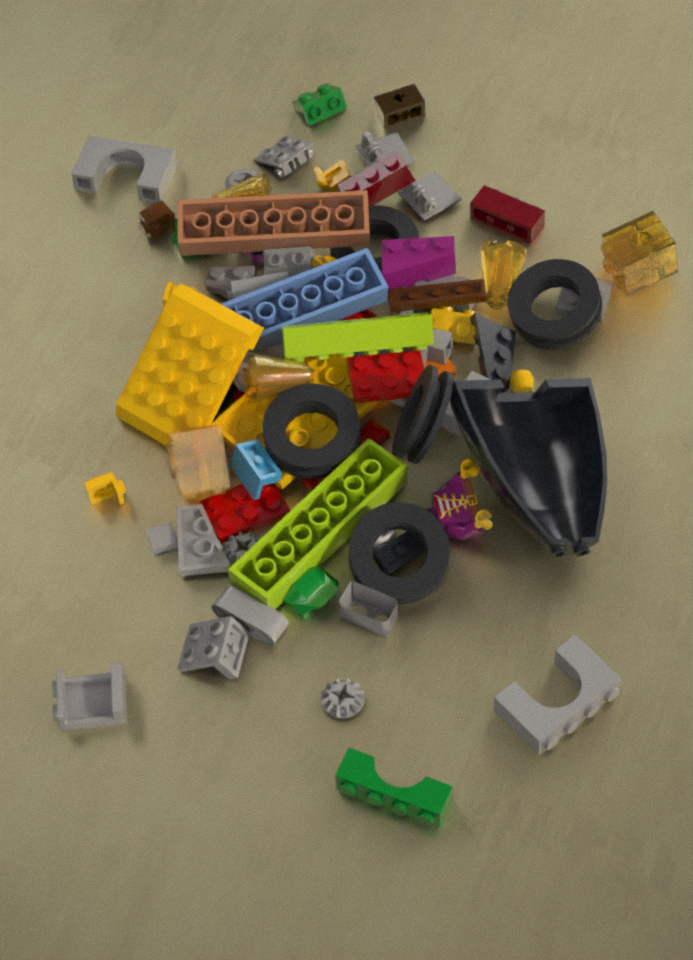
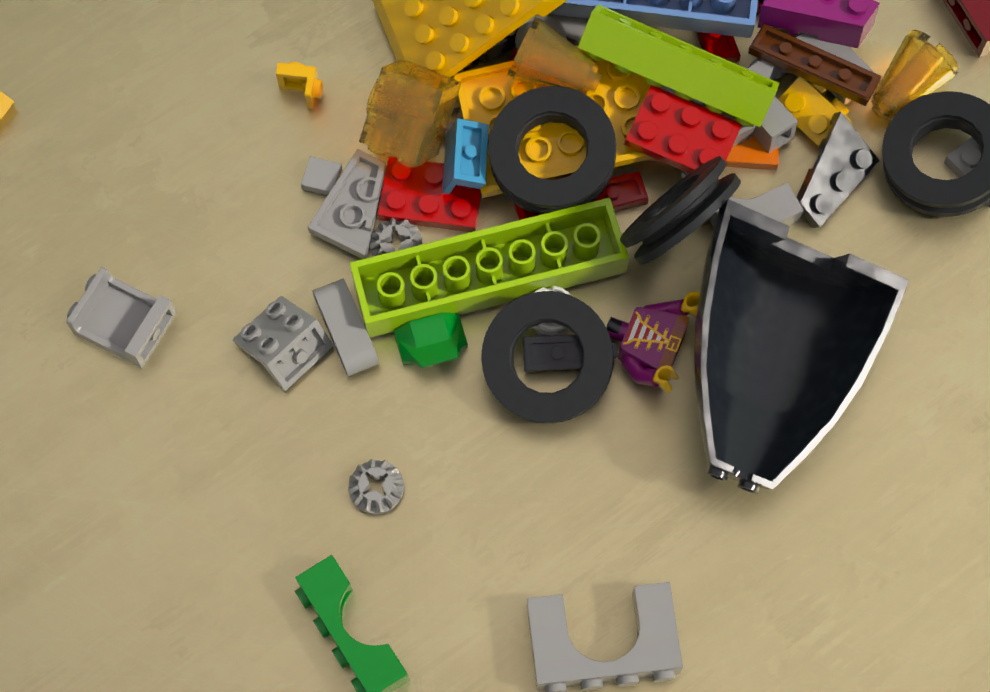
camera: 30 degrees right, 15 degrees up
light grey piece [339,581,398,638] -> none
yellow cone [509,370,534,393] -> none

